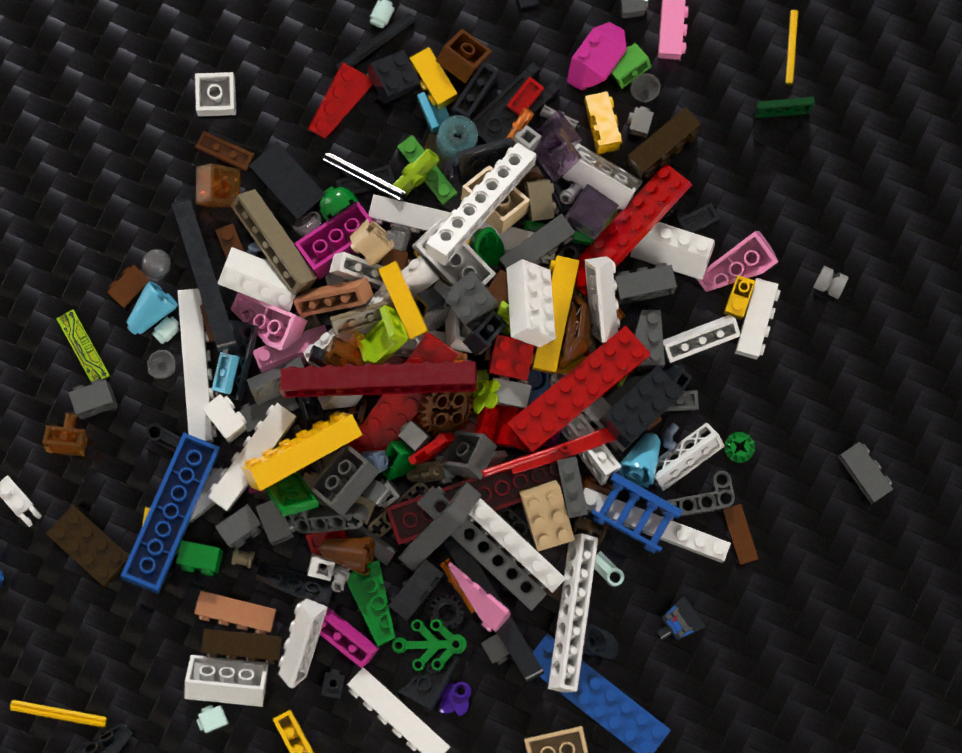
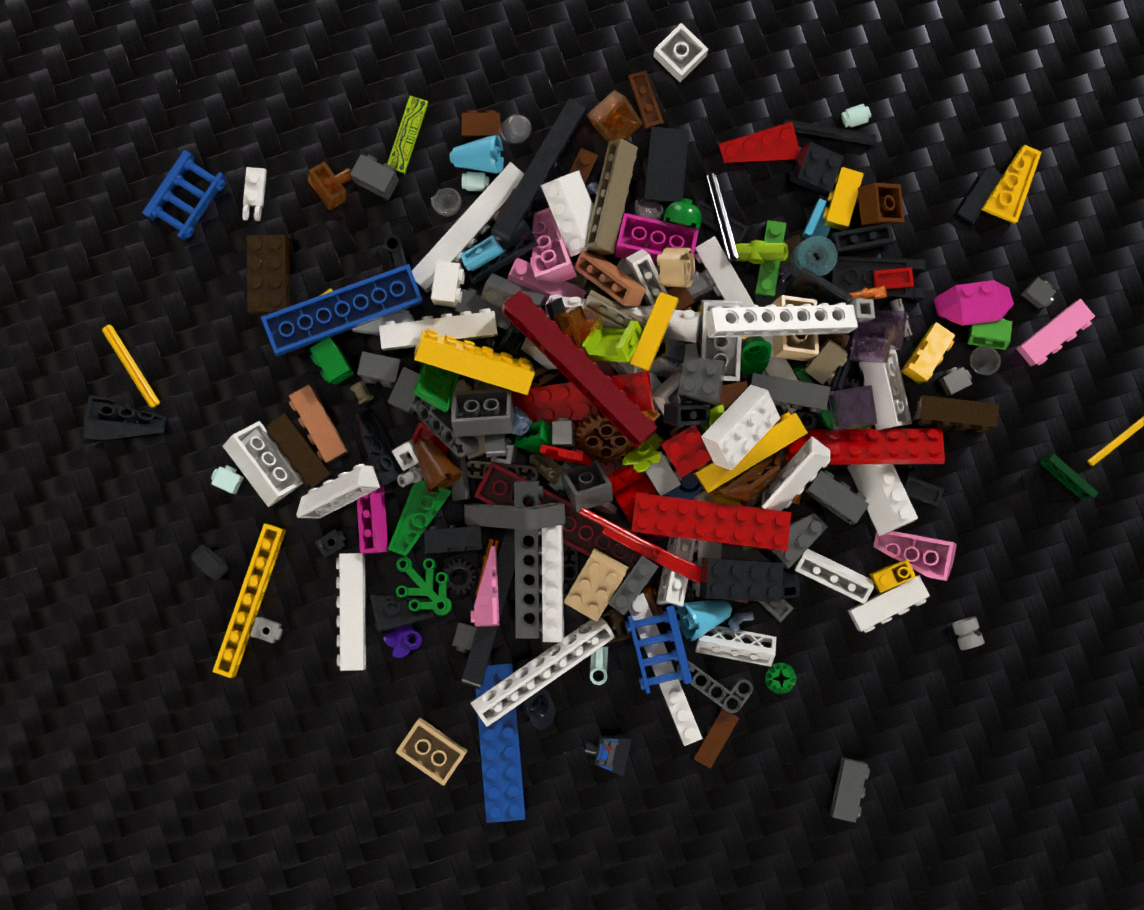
camera: 50 degrees right, 5 degrees up
light grey pin [560,184,581,204] -> none

